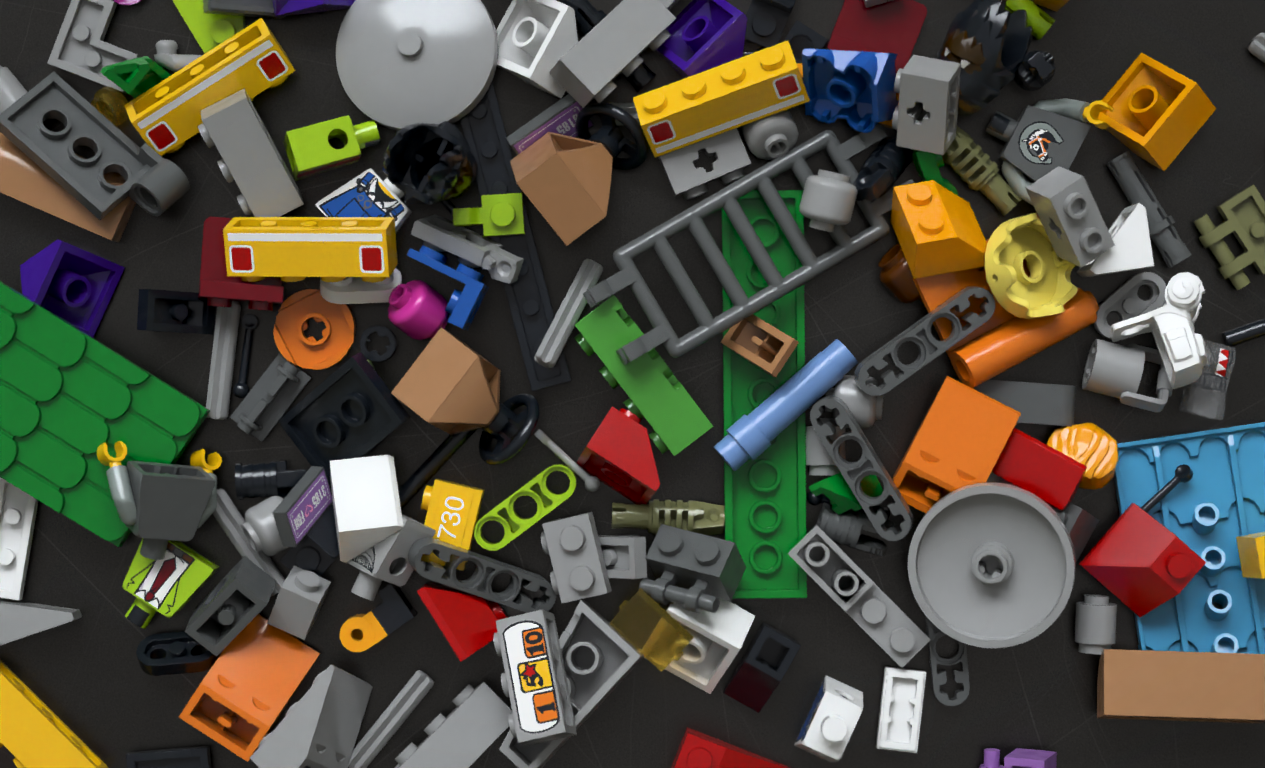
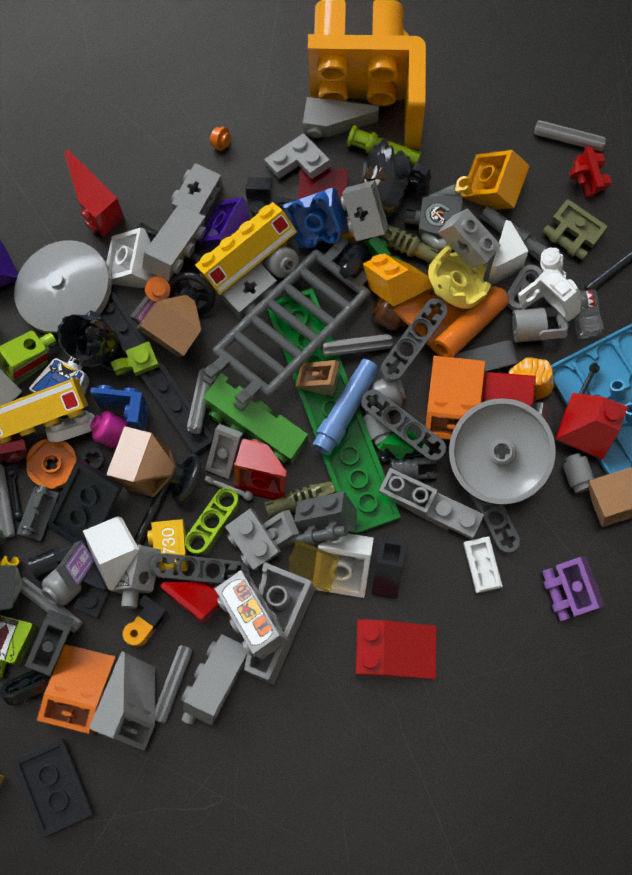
camera: 10 degrees left, 15 degrees down
light grey brick [267,565,331,640] -> none
light grey hinge [411,214,524,284] -> none
white torso [794,675,864,763] -> none
light grey head [799,169,857,232] -> none
none -> orange plate [145,277,170,302]
none -> light grey slope [205,424,243,479]
none -> light grey axle [320,334,393,356]

